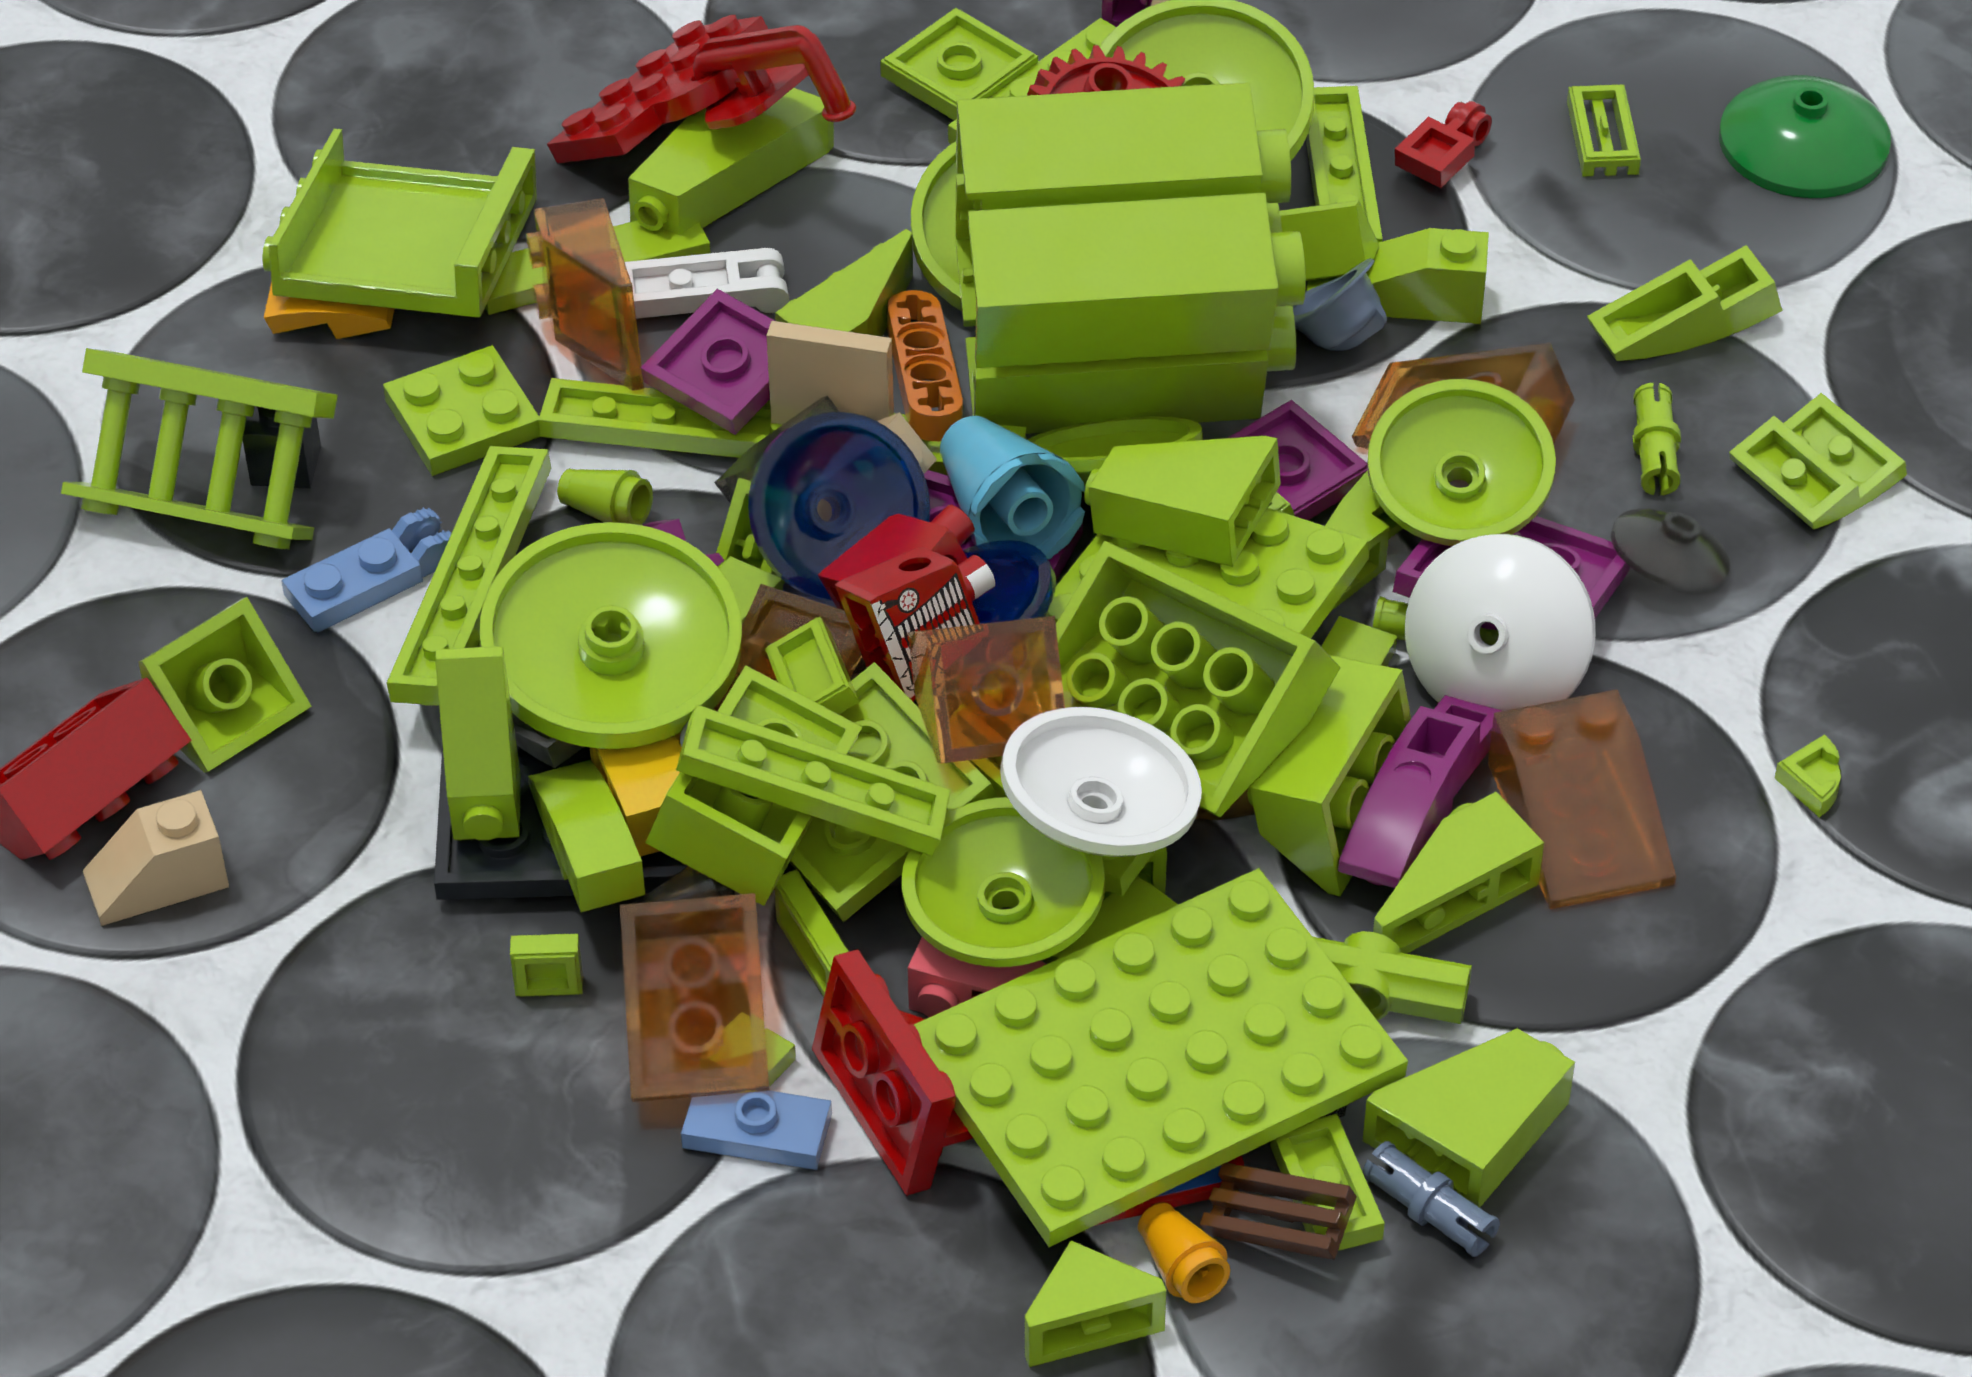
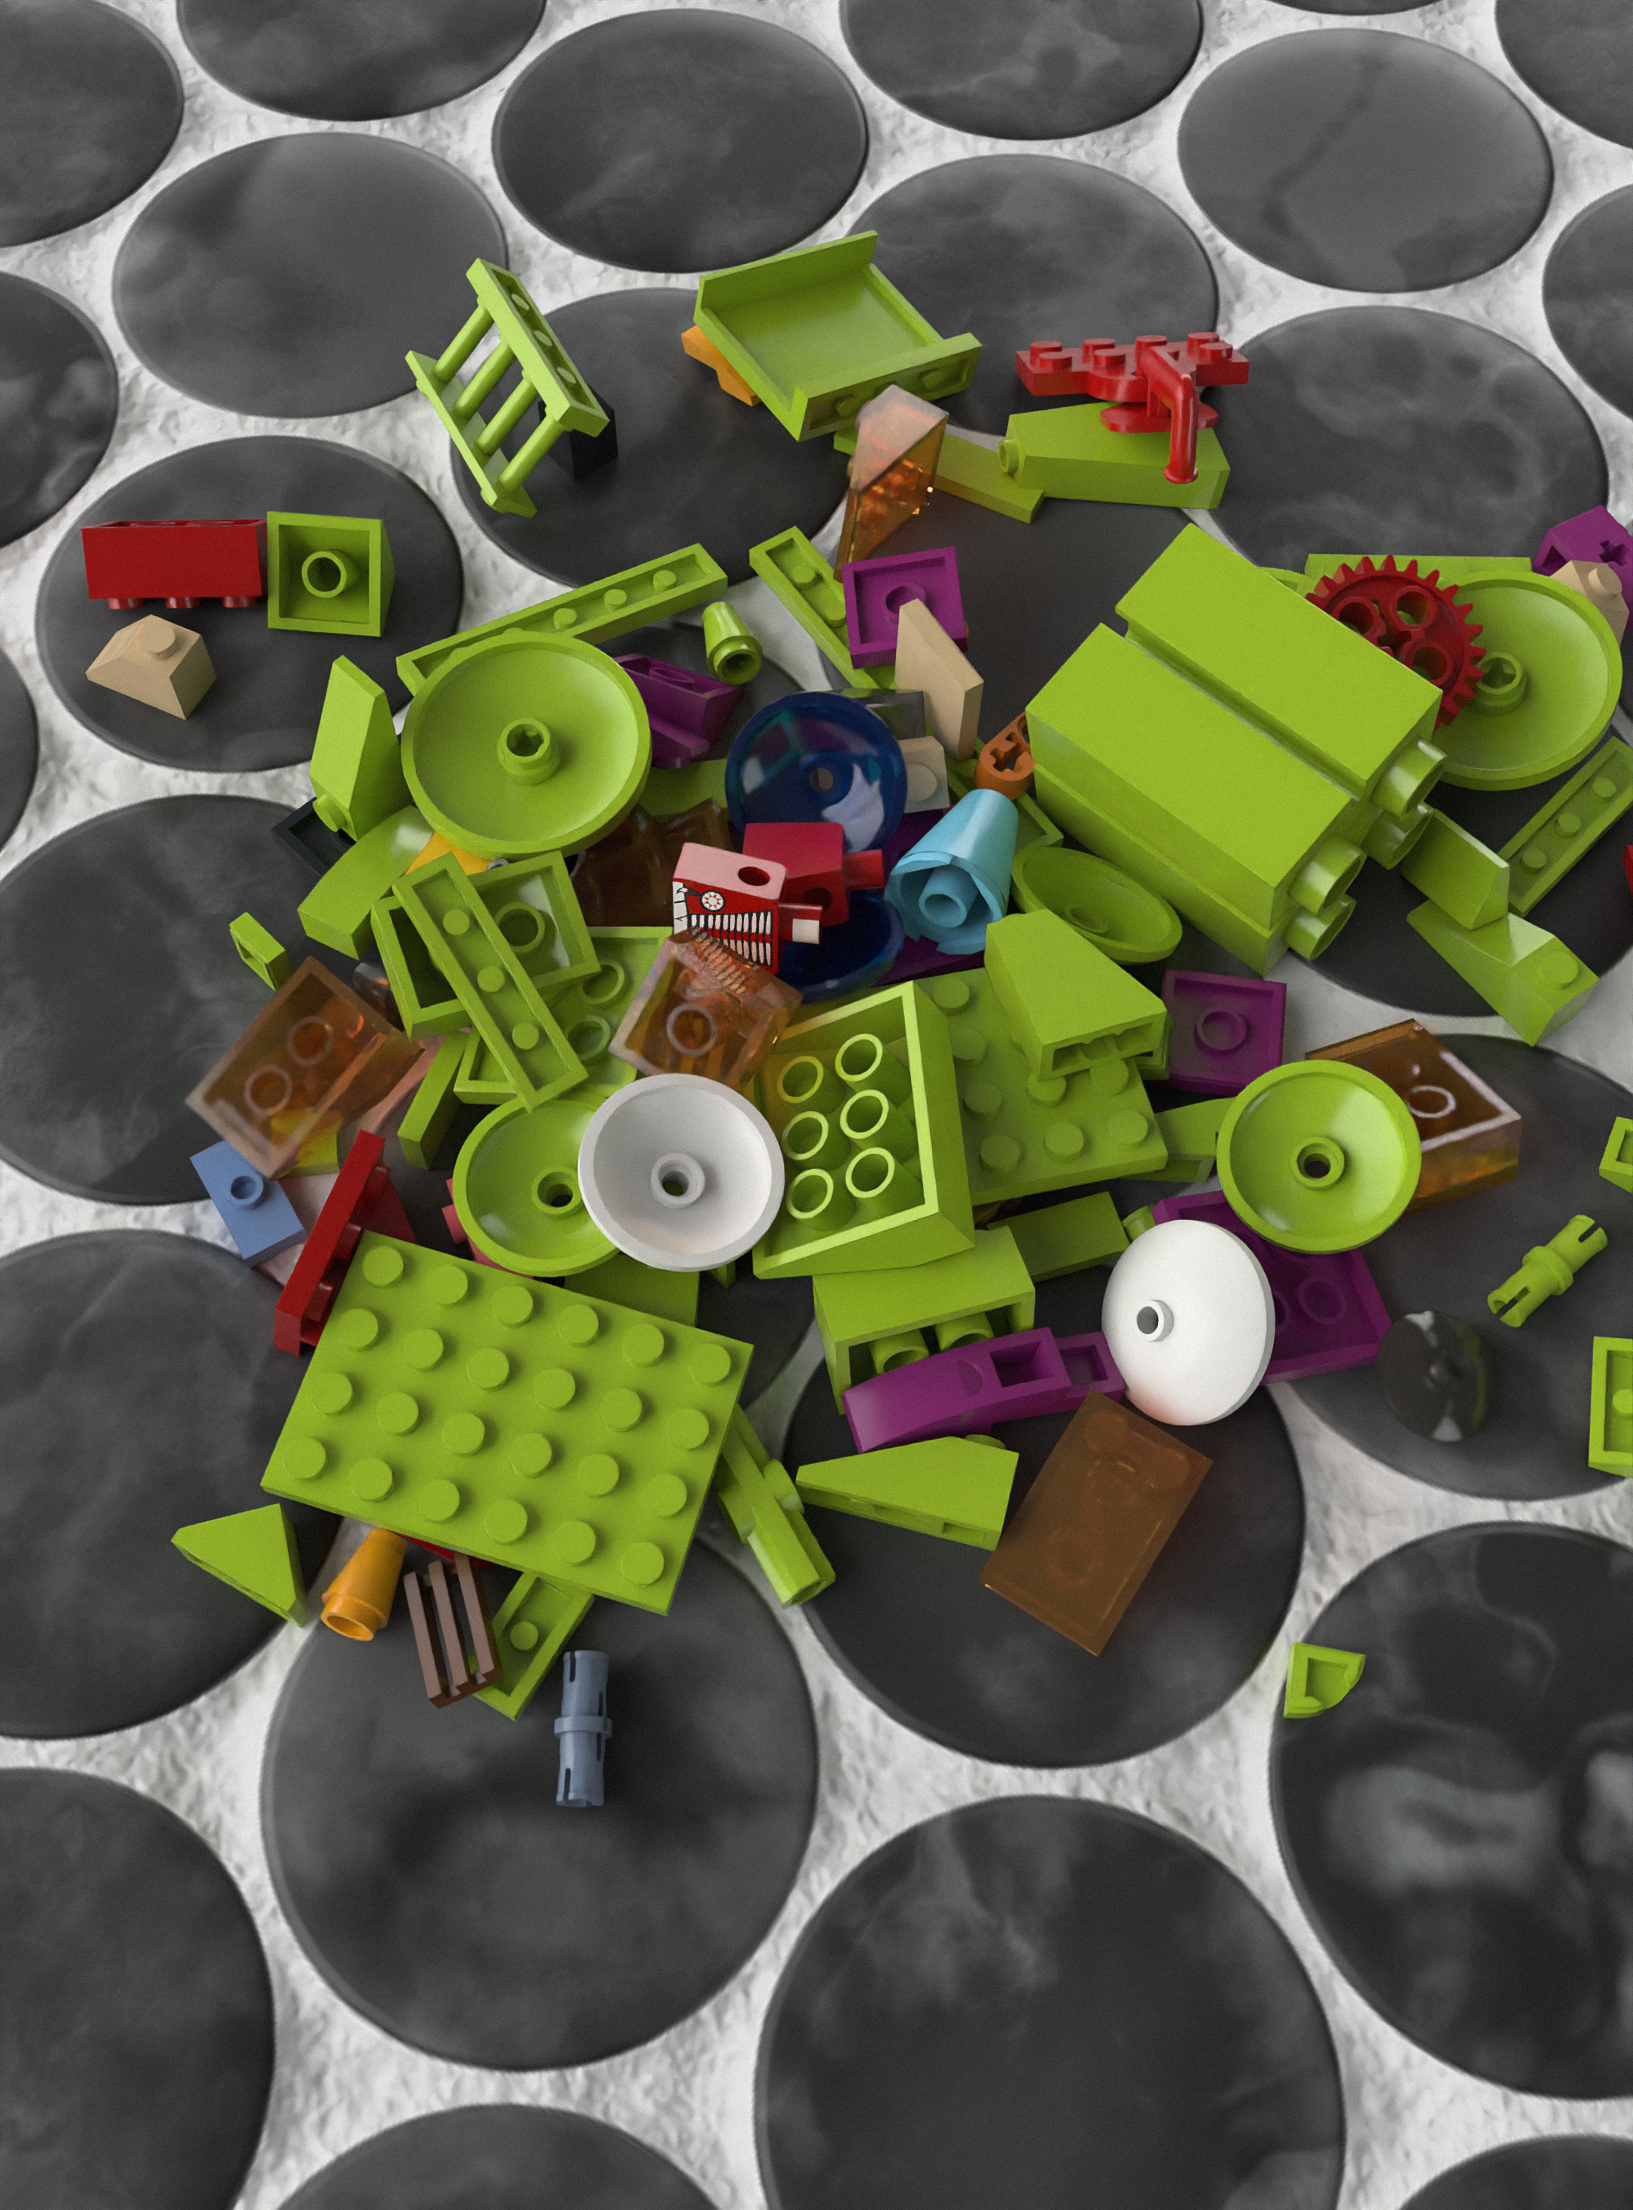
camera: 45 degrees right, 15 degrees up
medium blue hinge [281,507,452,633] -> none
lime plate [383,345,540,476] -> none
white plate [619,248,789,320] -> none
lime tile [765,616,860,714] -> none
lime slope [775,229,913,337] -> none
lime plate [880,8,1038,120] -> none
sand blue piece [1293,258,1387,350] -> none
lime slope [1362,1028,1575,1208] -> none

